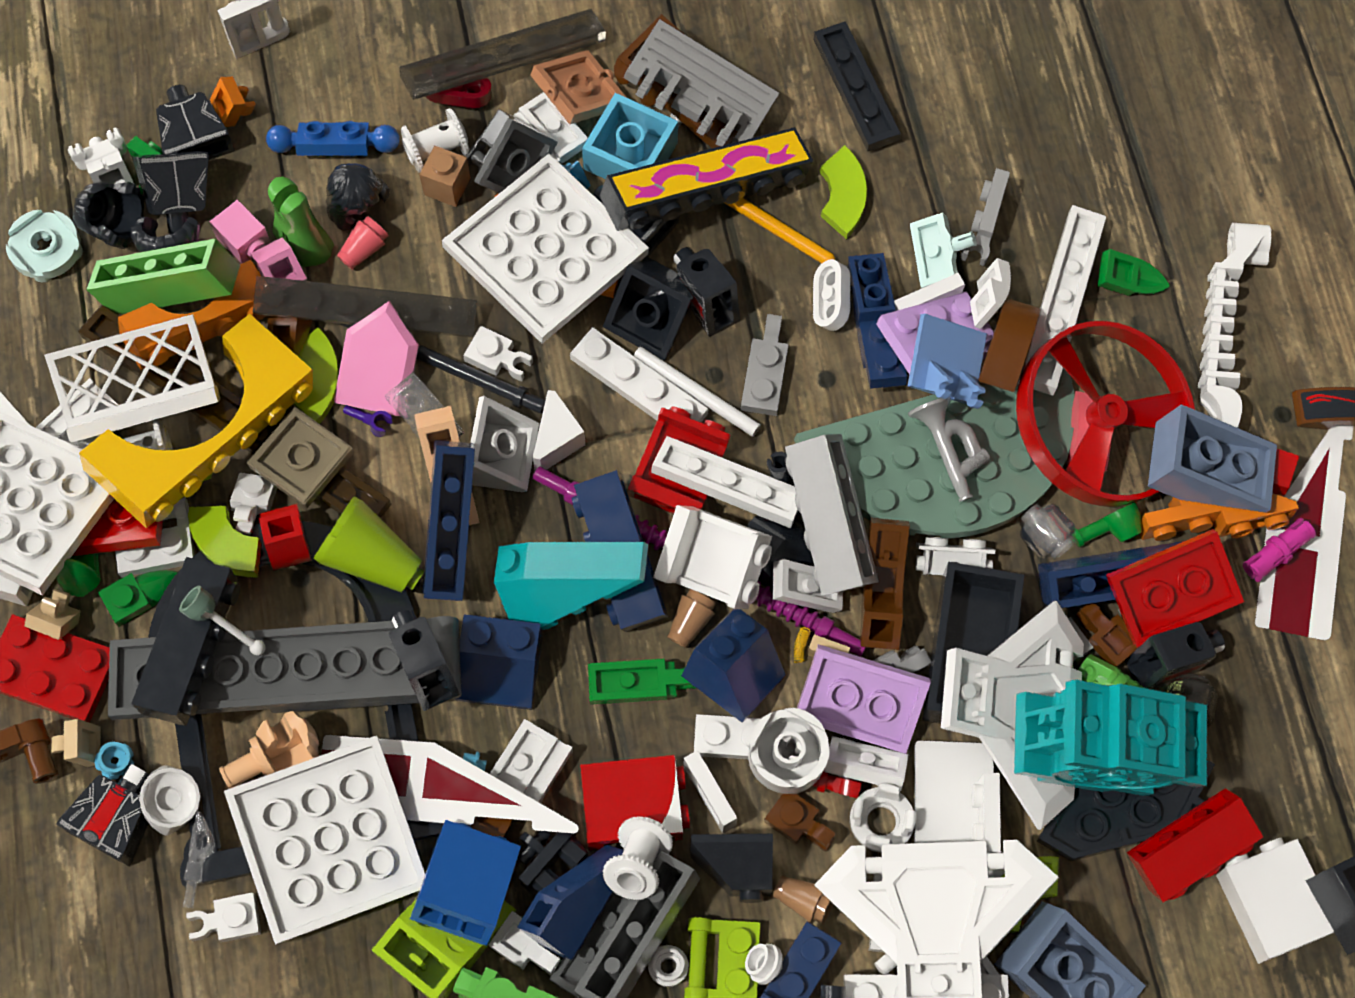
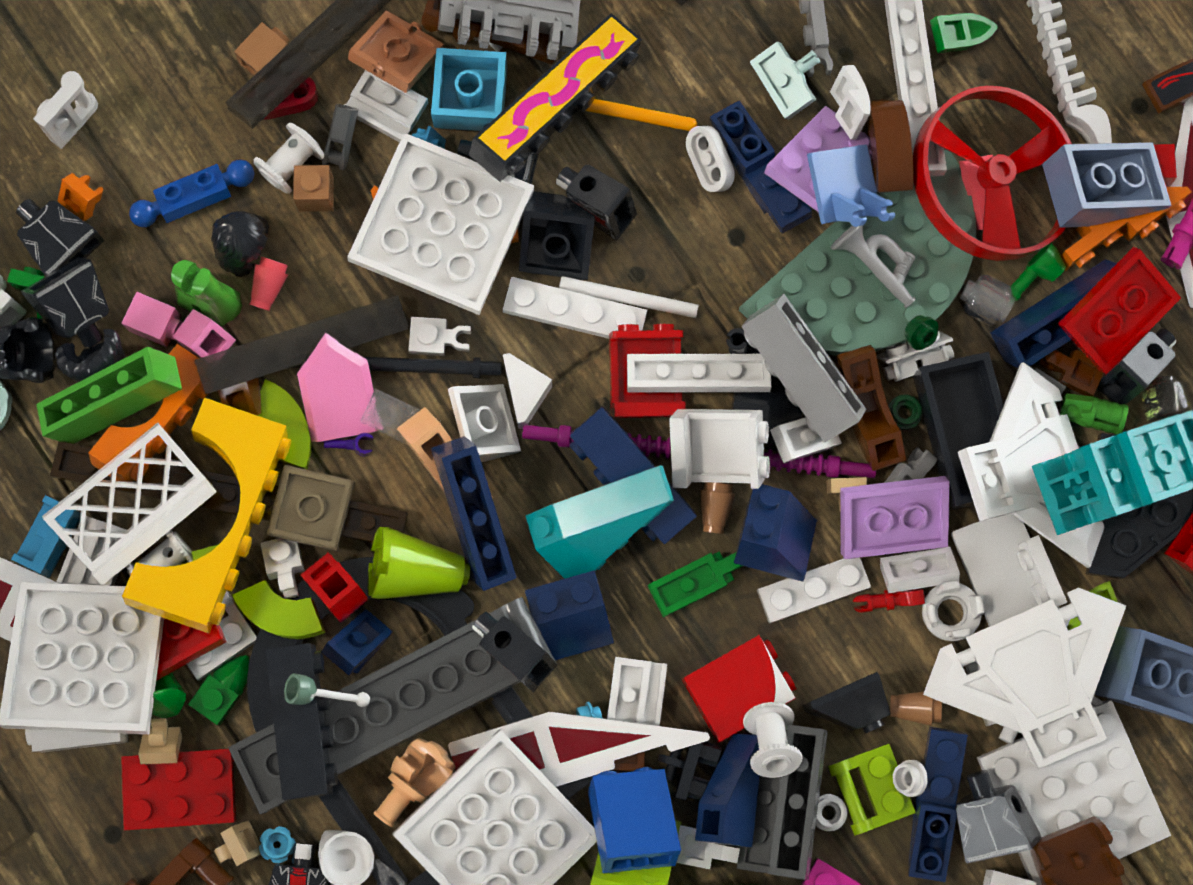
camera: 25 degrees left, 10 degrees up
dark grey slope [474,115,558,193] -> none
white tile [684,750,737,833] -> none
light grey plate [741,314,788,416] -> none
white brick [748,708,830,794] -> none
reddish brown plate [764,794,836,852] -> none
yellow leg [794,627,811,663] -> none
lime tile [820,145,867,239] -> none
white tile [894,273,965,311] -> none
none -> dark azure hinge [11,495,81,578]
none -> medium nougat brick [234,22,292,83]
none -> dark blue slope [322,609,393,675]
none -> dark green plate [888,394,923,430]
none -> dark green plate [904,315,939,350]

